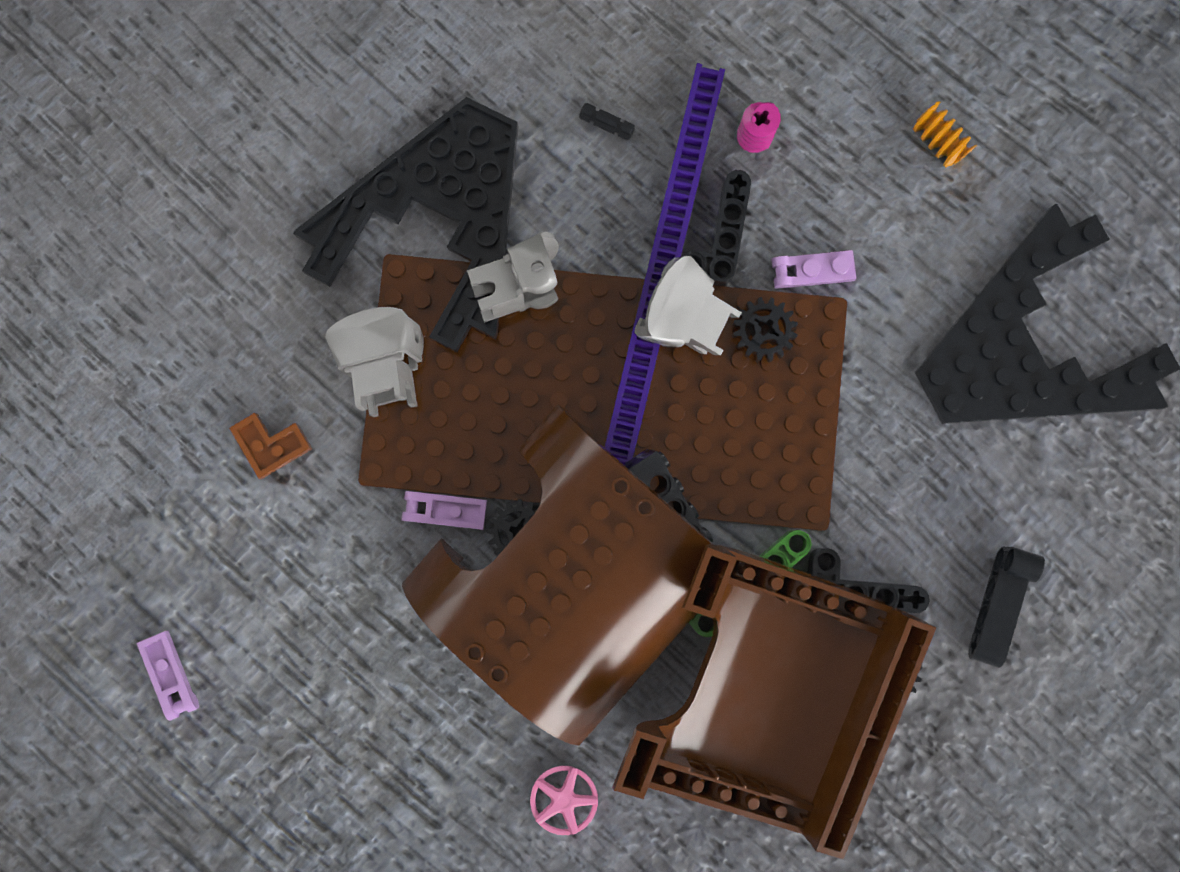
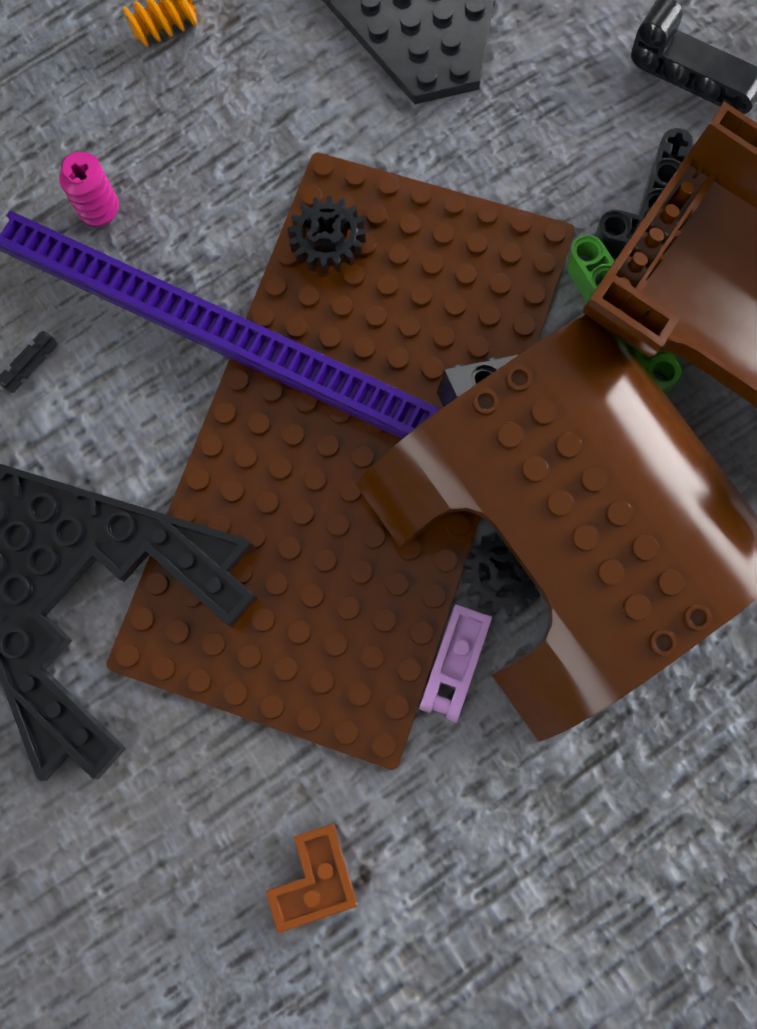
camera: 70 degrees left, 10 degrees down
light grey piece [325,307,424,417] -> none
light grey piece [467,232,559,323] -> none
piece [634,256,742,356] -> none
black beam [683,170,751,286] -> none
lavender plate [771,250,856,289] -> none

